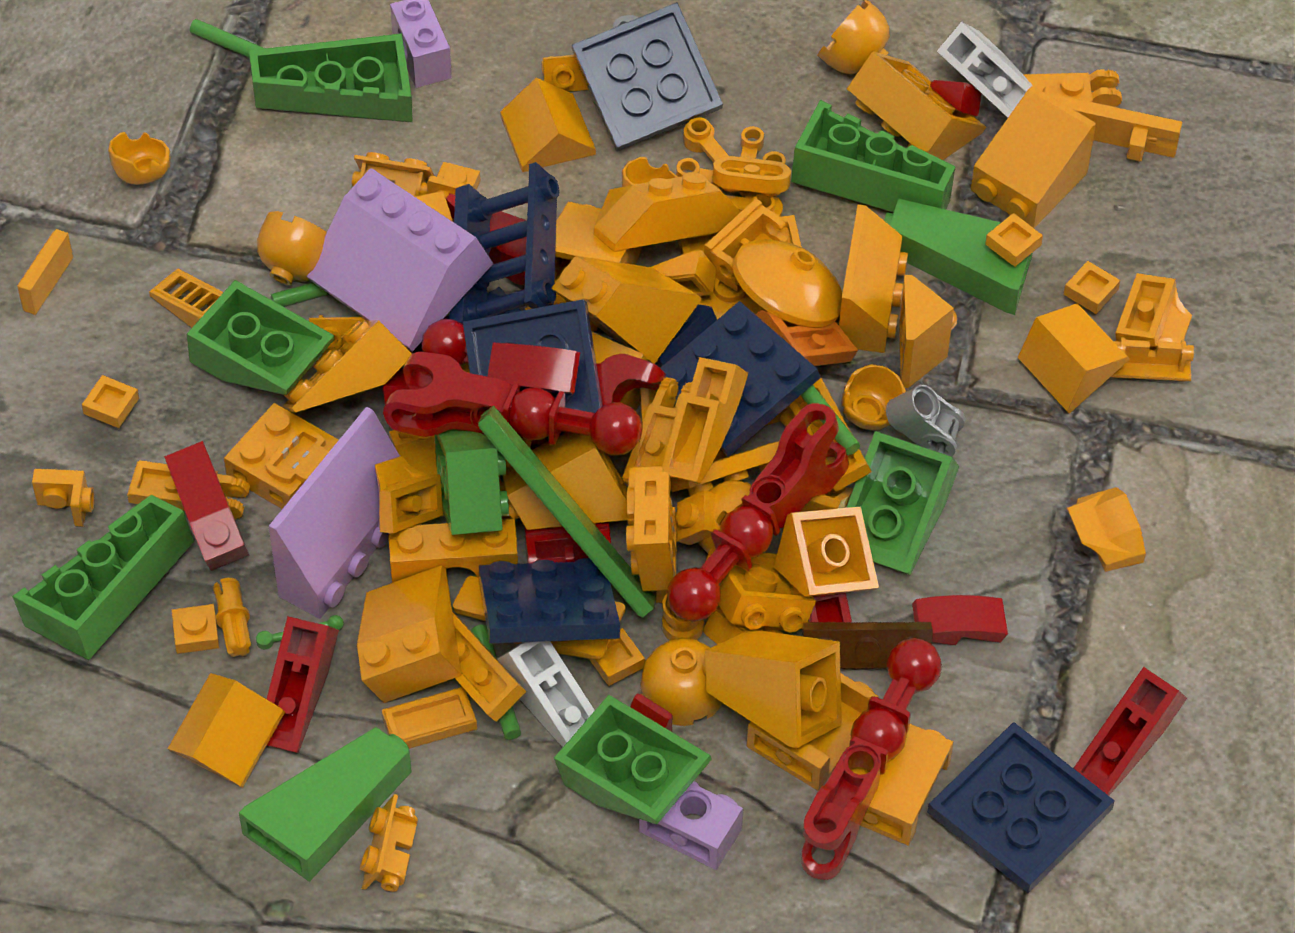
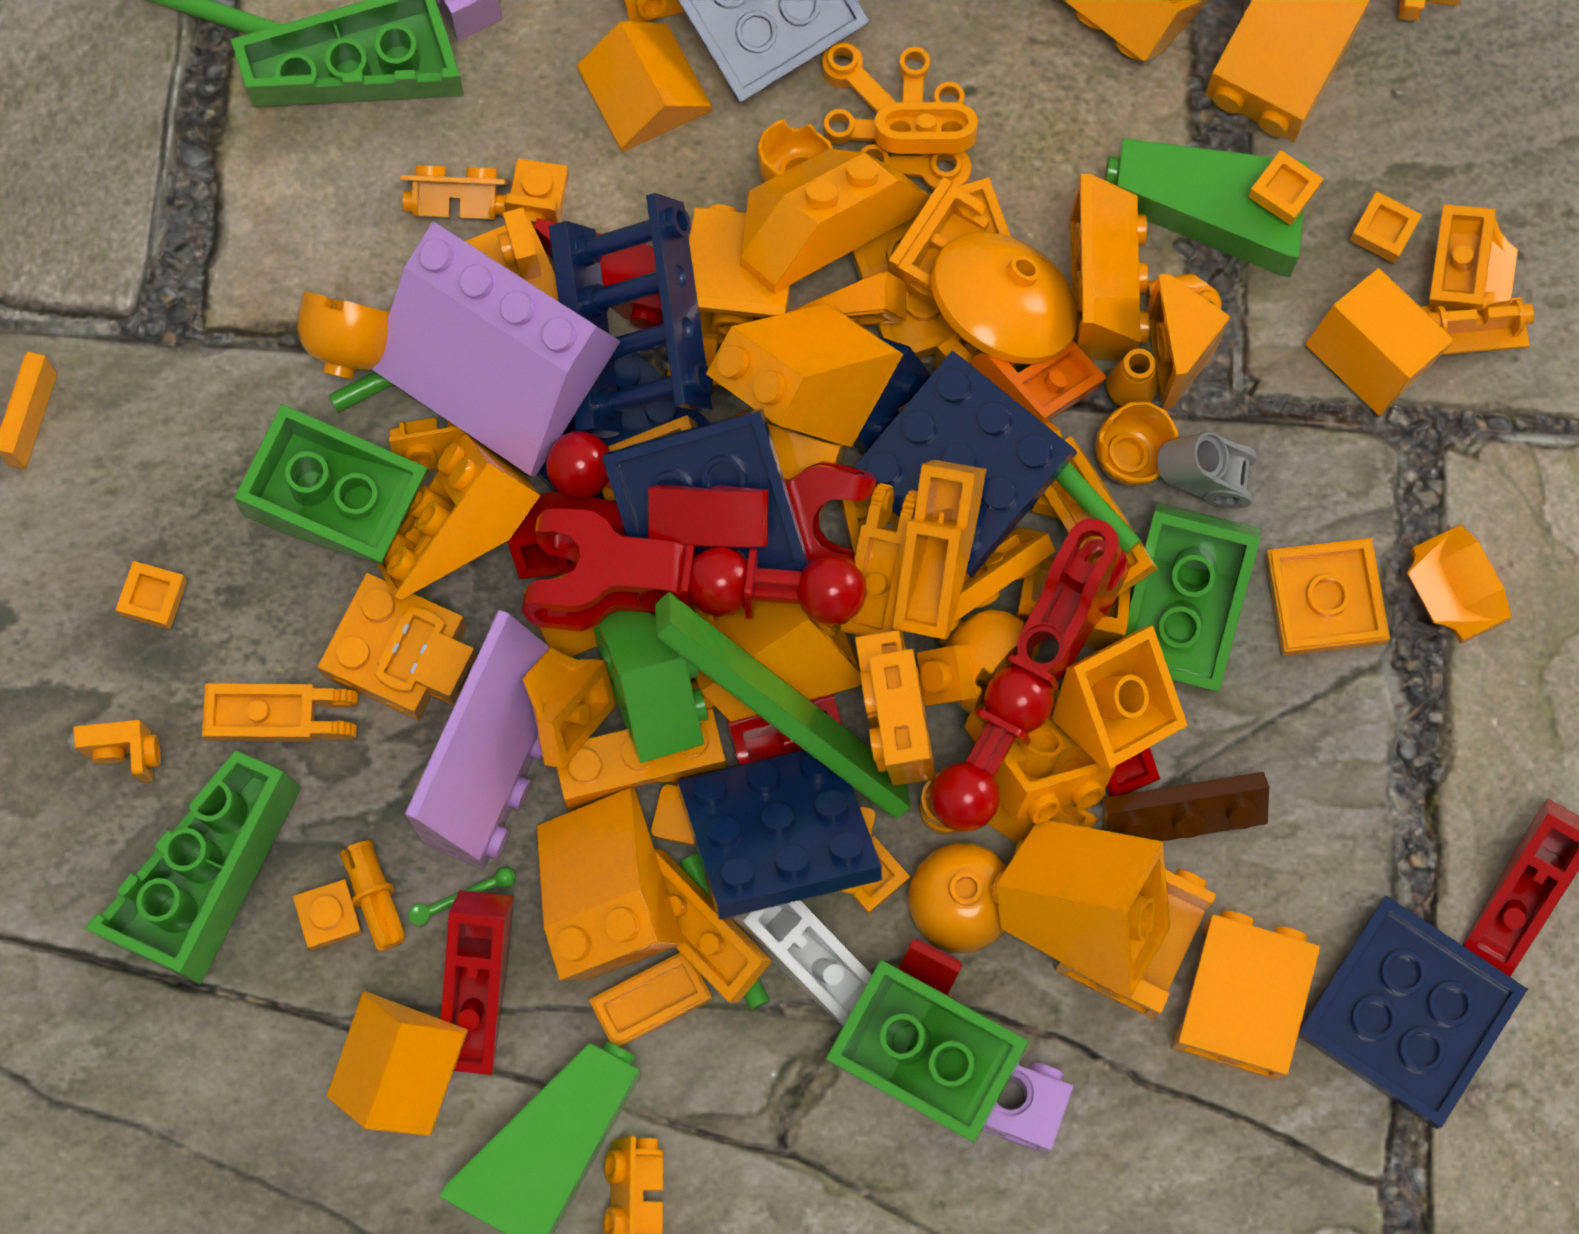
camera: 10 degrees left, 20 degrees up
light orange hair [108,132,171,185] -> none
light orange slope [149,268,223,328] -> none
red slope [164,441,249,571] -> none
bright green wedge [791,100,955,212] -> none
red piece [801,638,942,880] -> none
red slope [912,595,1008,645] -> none
none -> light orange plate [497,207,541,280]
none -> light orange cone [1106,349,1158,406]
none -> light orange tile [1264,538,1390,656]

